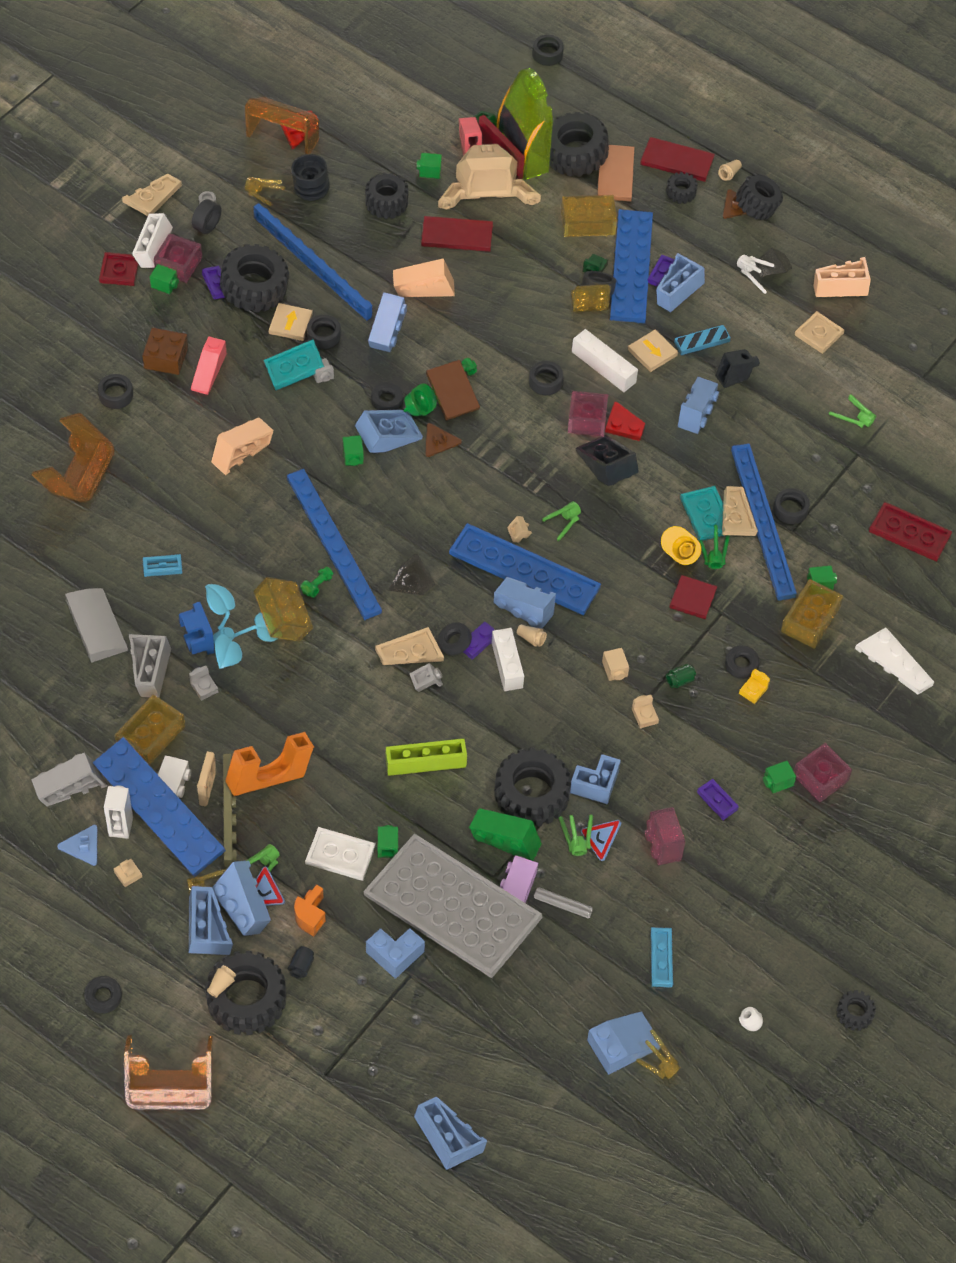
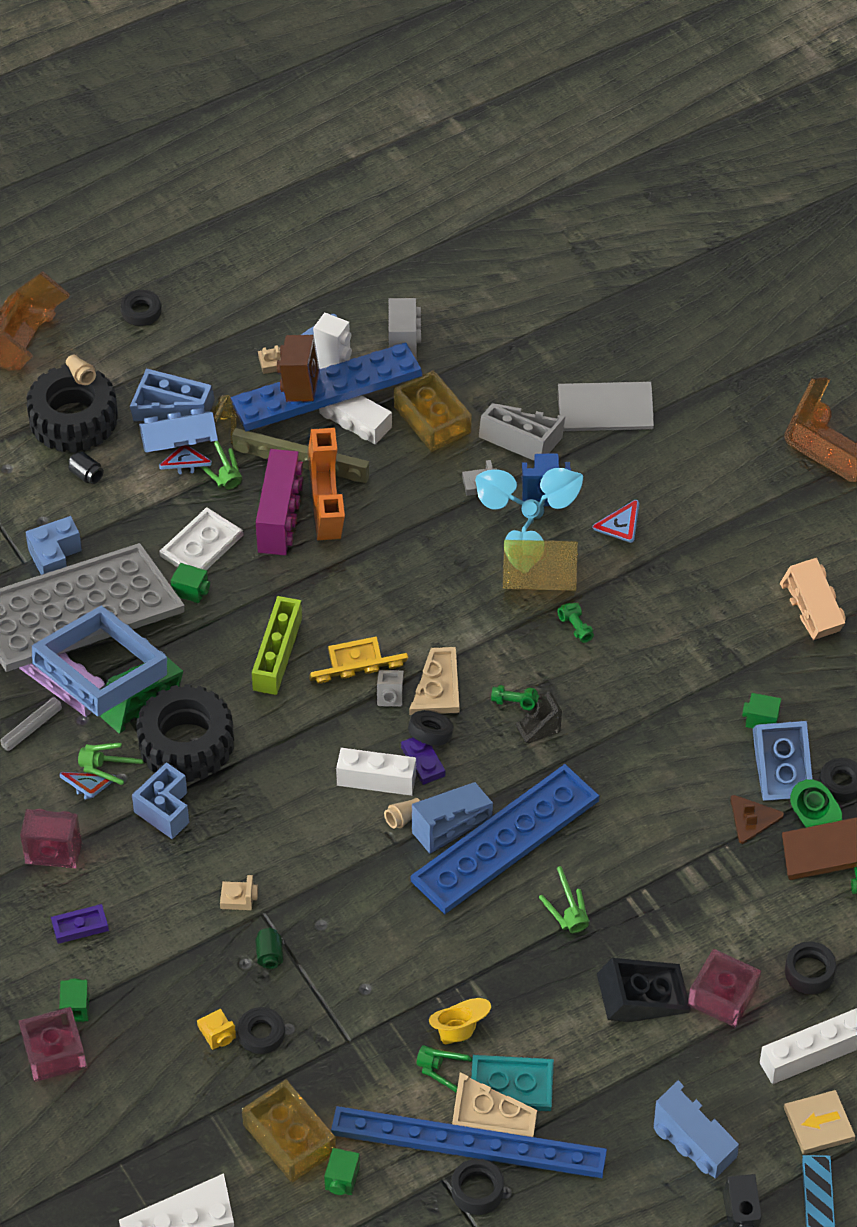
camera: 115 degrees right, 5 degrees down
dark azure tile [143,554,182,577] -> none
tan tile [197,751,216,806] -> none
blue plate [287,469,382,620] -> none
orange brick [294,885,325,937] -> none
tan tile [507,516,532,543] -> none
tan brick [602,648,629,681] -> none
red wing [605,402,645,441] -> none
dark red tile [670,575,717,620] -> none
none -> medium blue window [32,605,167,717]
none -> magenta brick [256,449,304,555]
none -> reddish brown brick [277,335,320,402]
none -> yellow bracket [309,636,408,684]
none -> green bar [491,685,539,710]
none -> piece [592,500,639,543]

